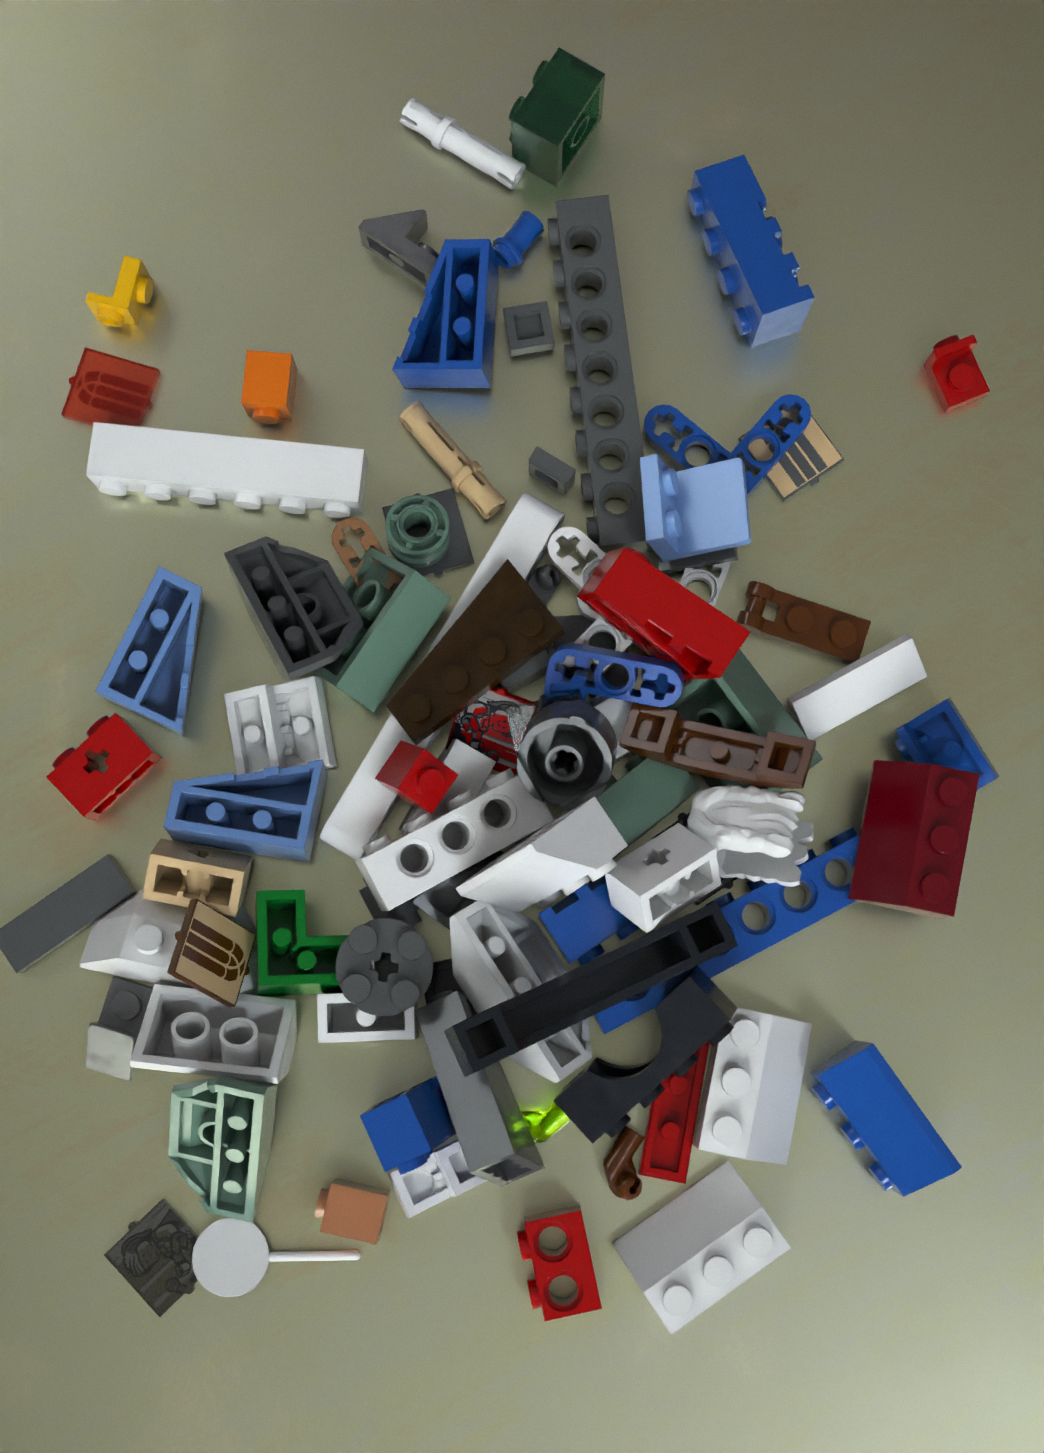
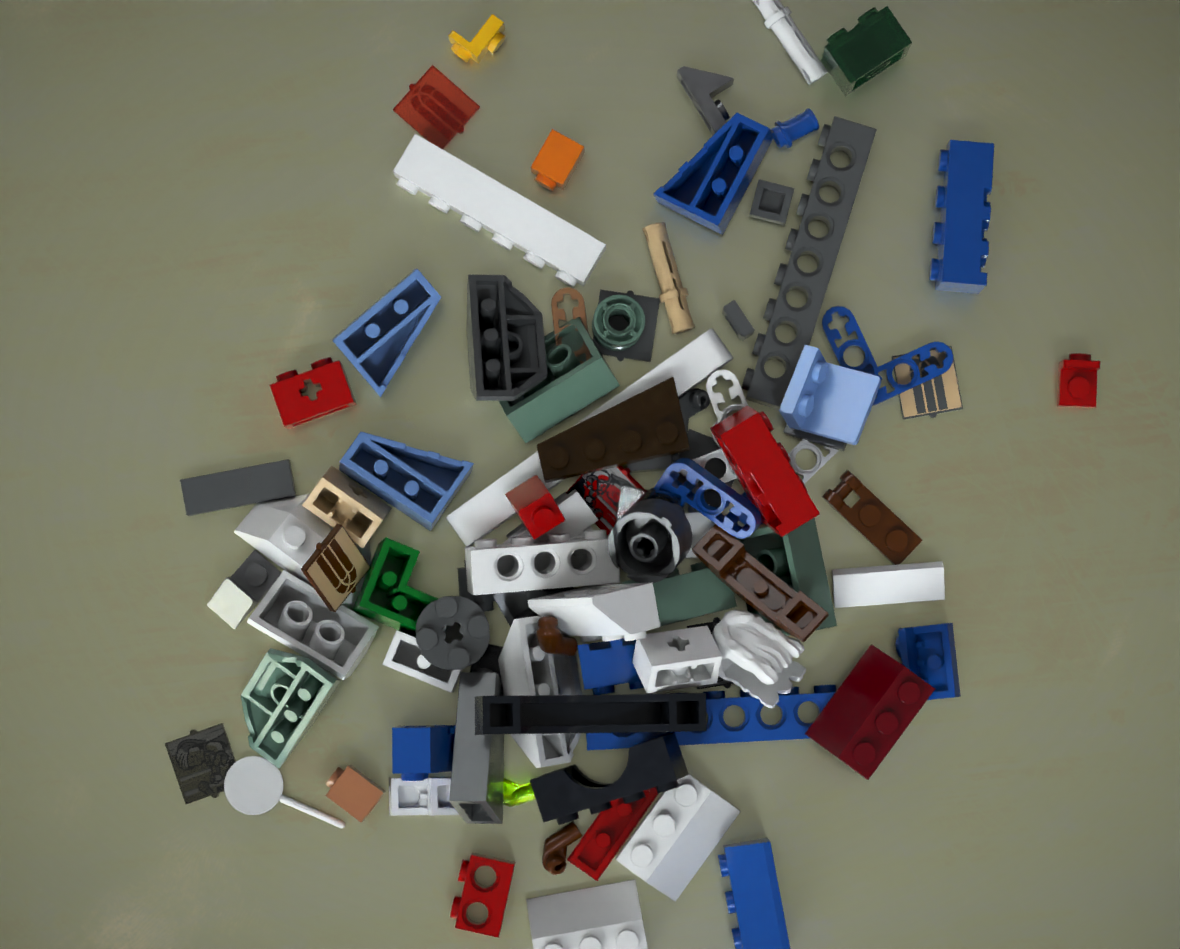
camera: 30 degrees right, 5 degrees up
white slope [224,676,337,775] -> none
none -> reddish brown arm [536,616,577,656]

